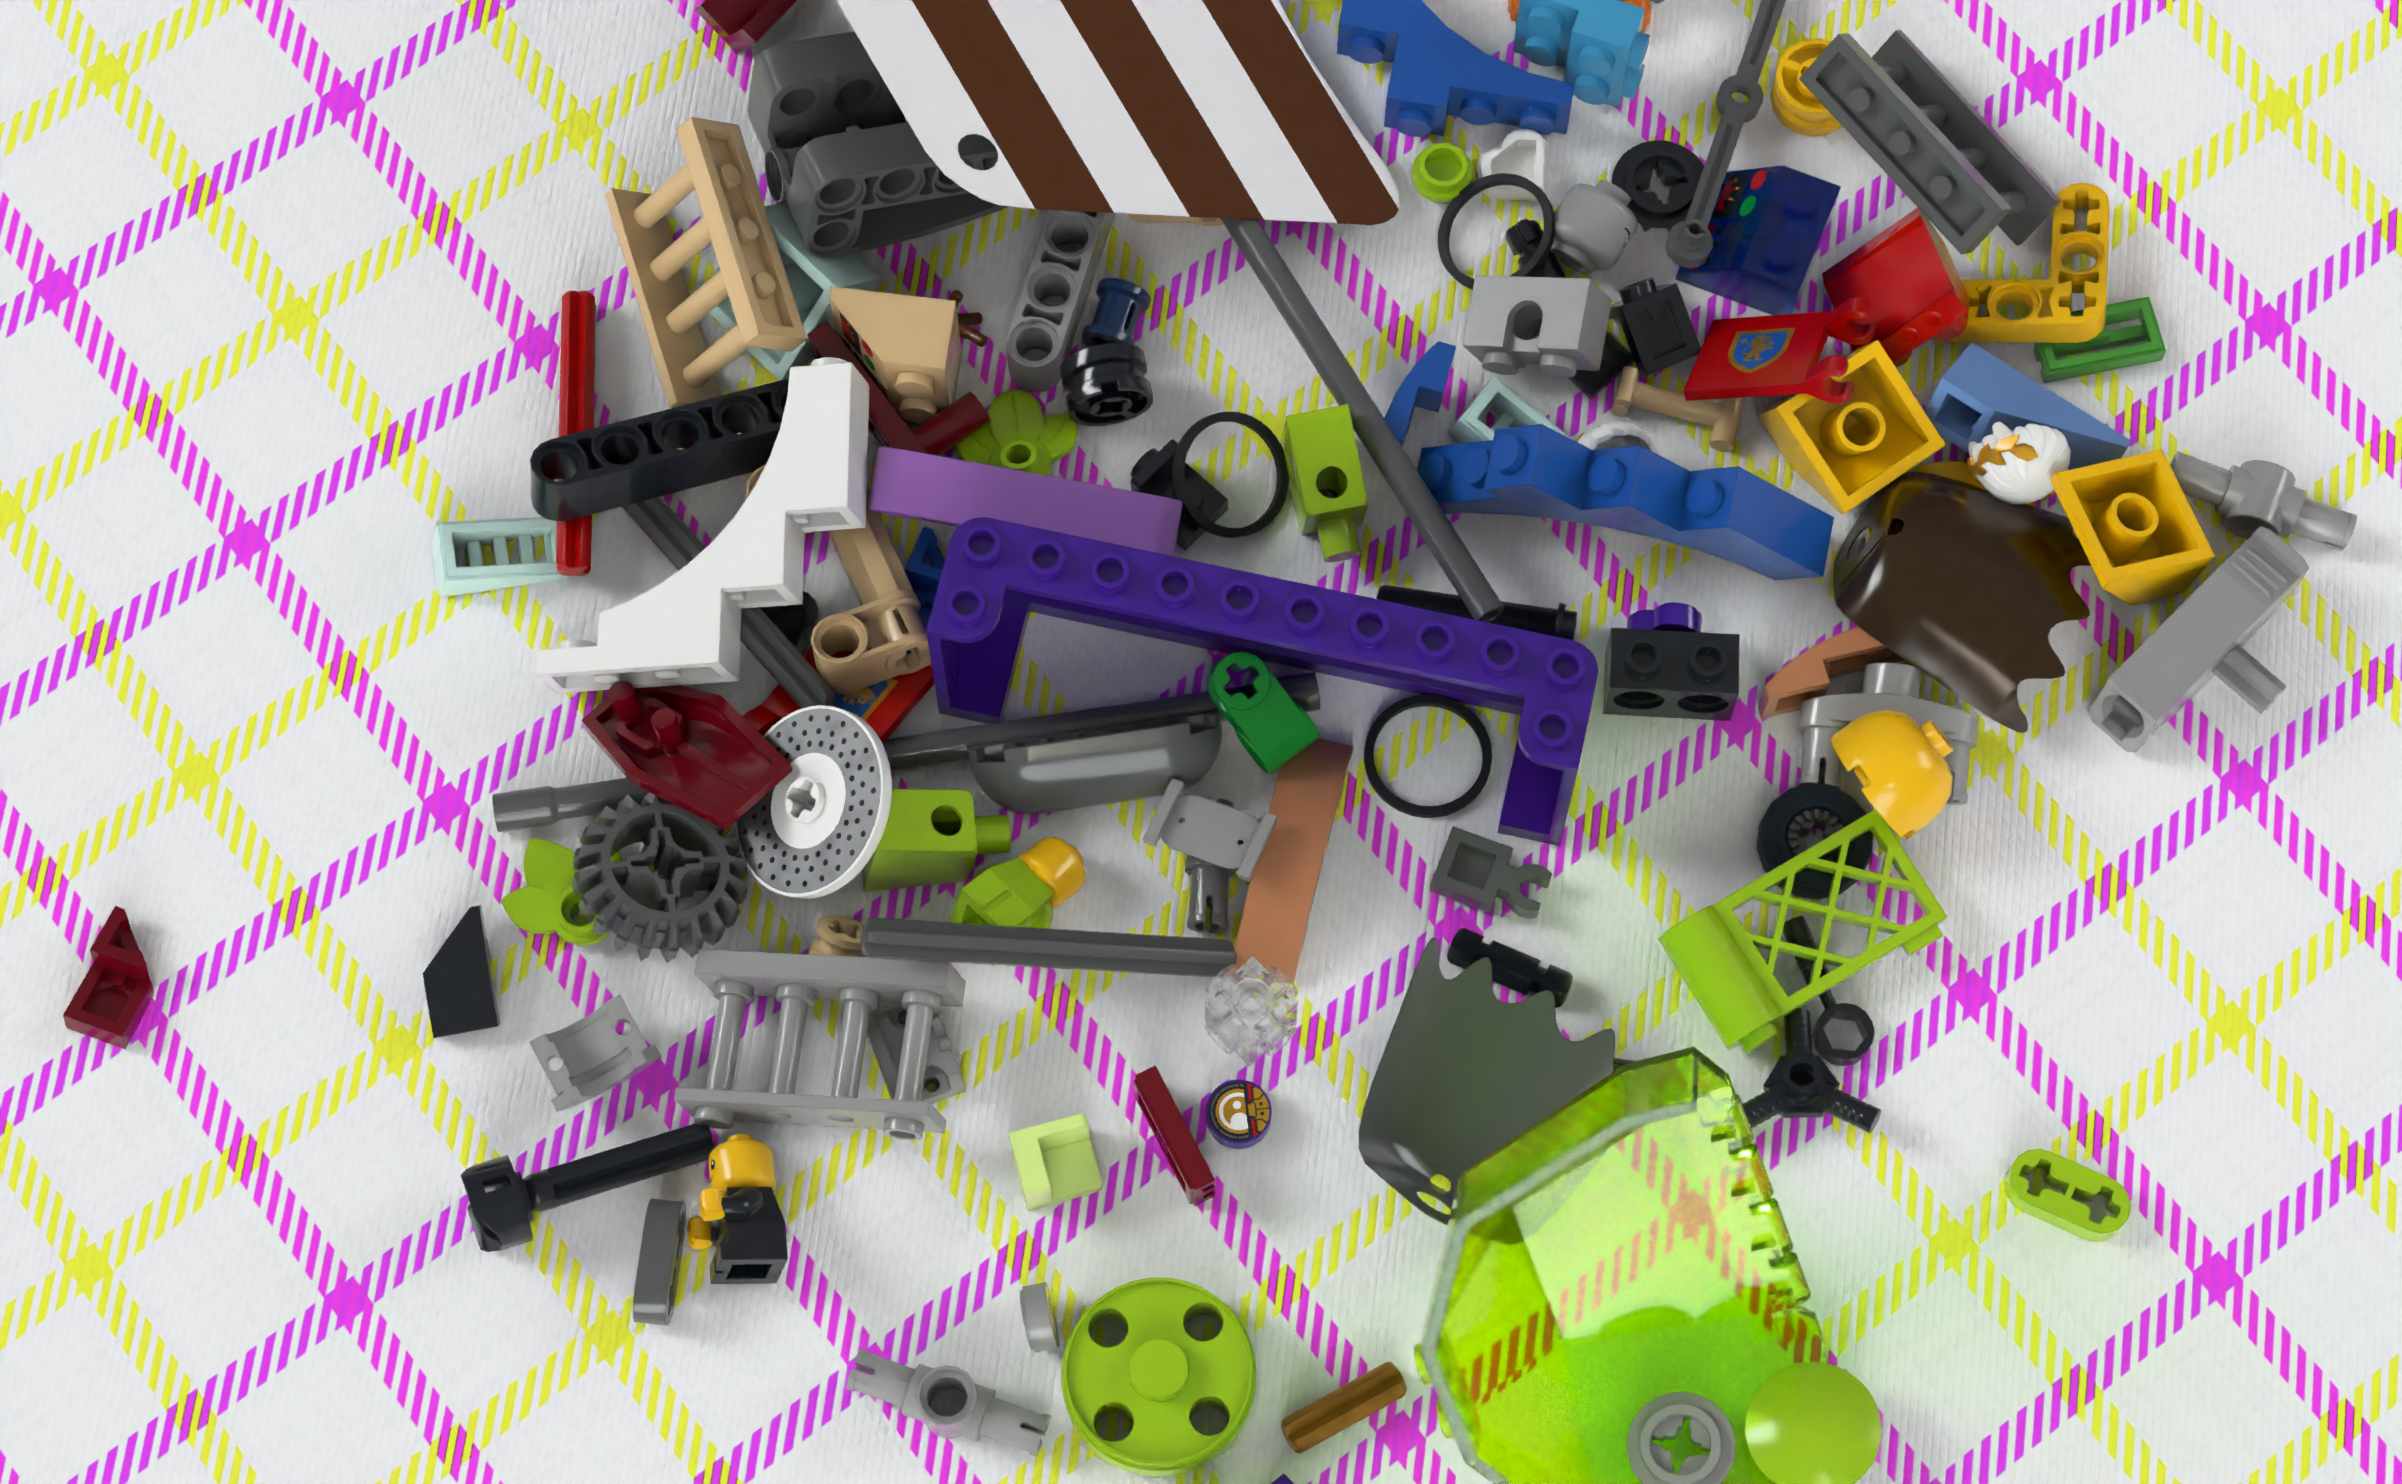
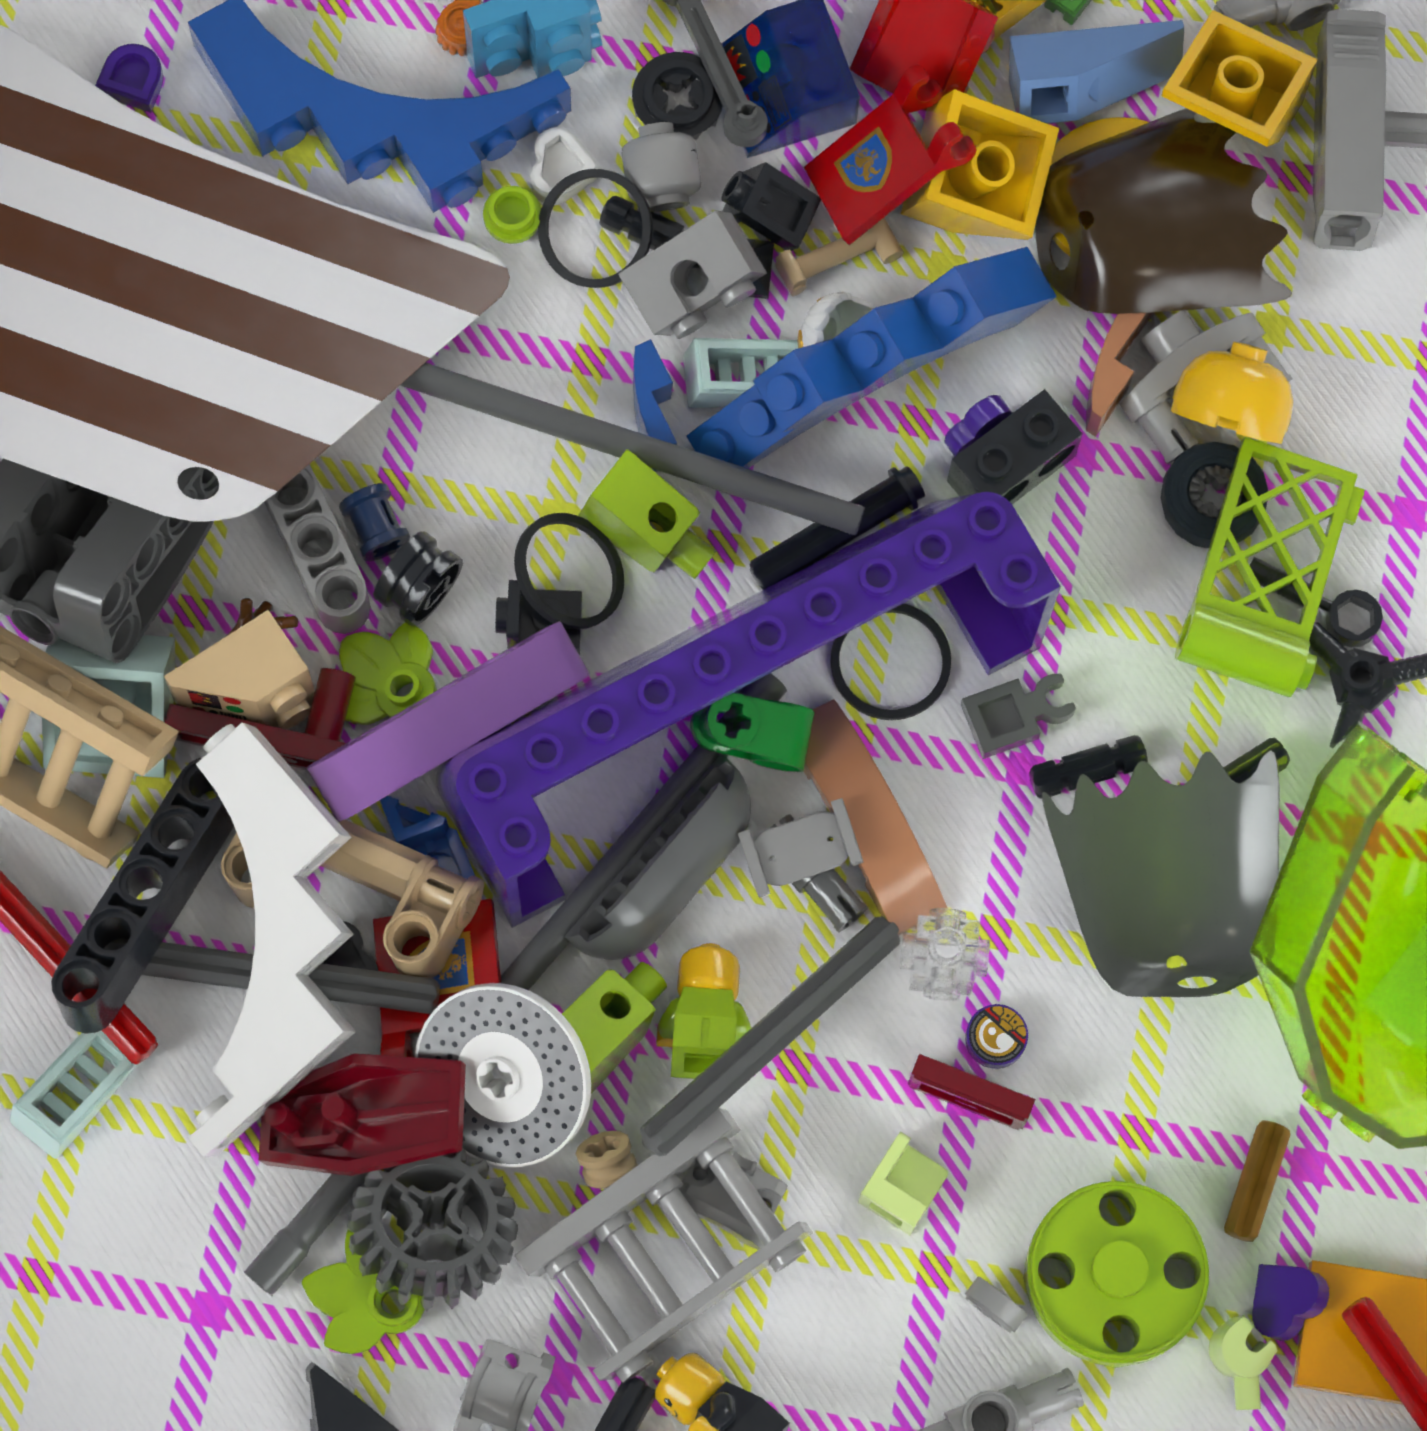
camera: 45 degrees left, 5 degrees up
white hair [1967,421,2071,505] -> none

